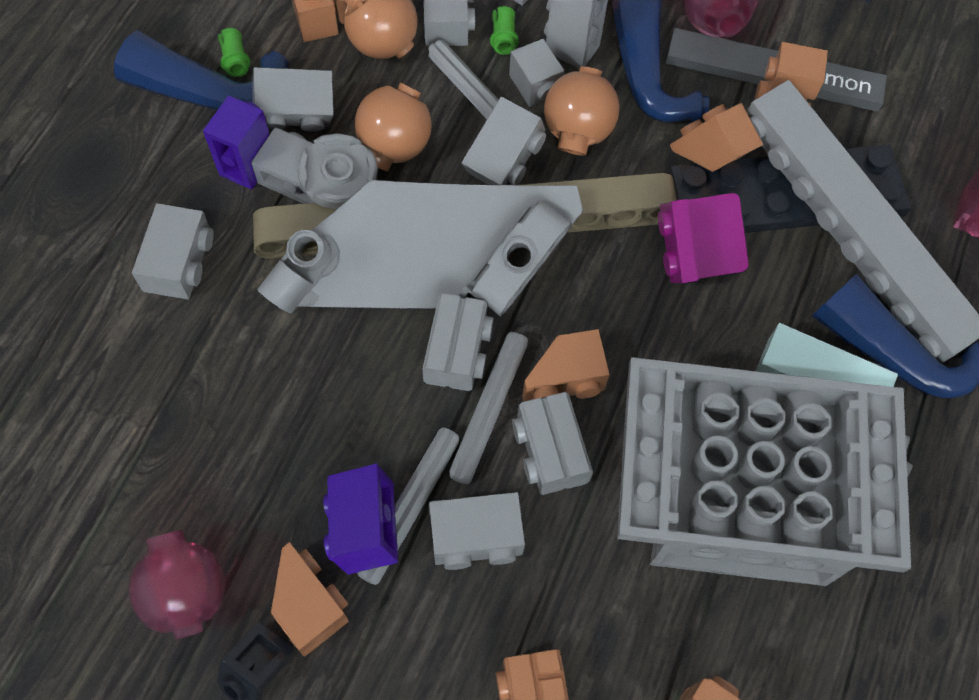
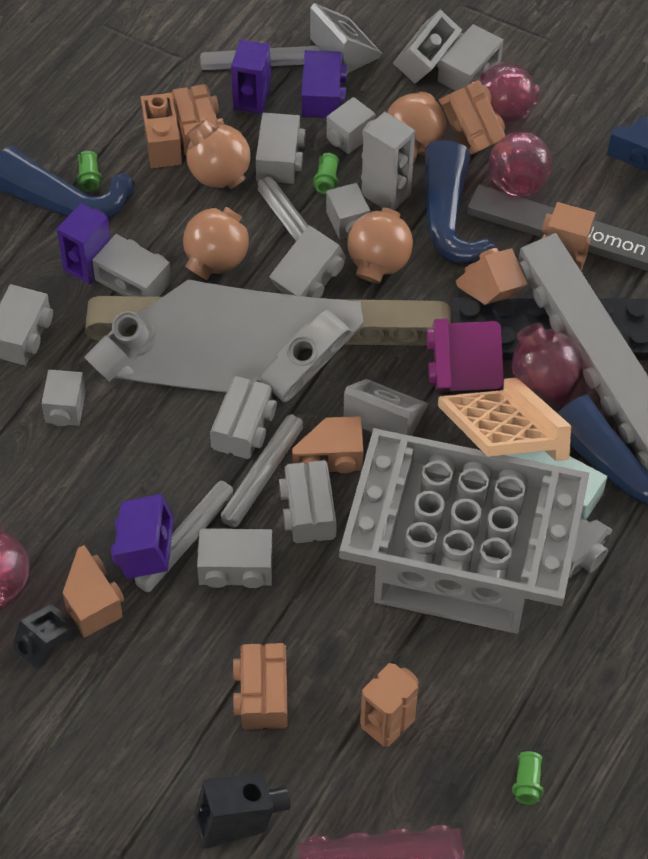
camera: 10 degrees right, 10 degrees down
light grey brick [252,67,333,131] -> none
light grey tile [297,133,377,209] -> none
none -> light grey brick [41,370,86,426]
none -> light grey slope [344,379,428,436]
none -> light nougat fence [438,378,571,461]
none -> clear pink brick [512,323,581,399]

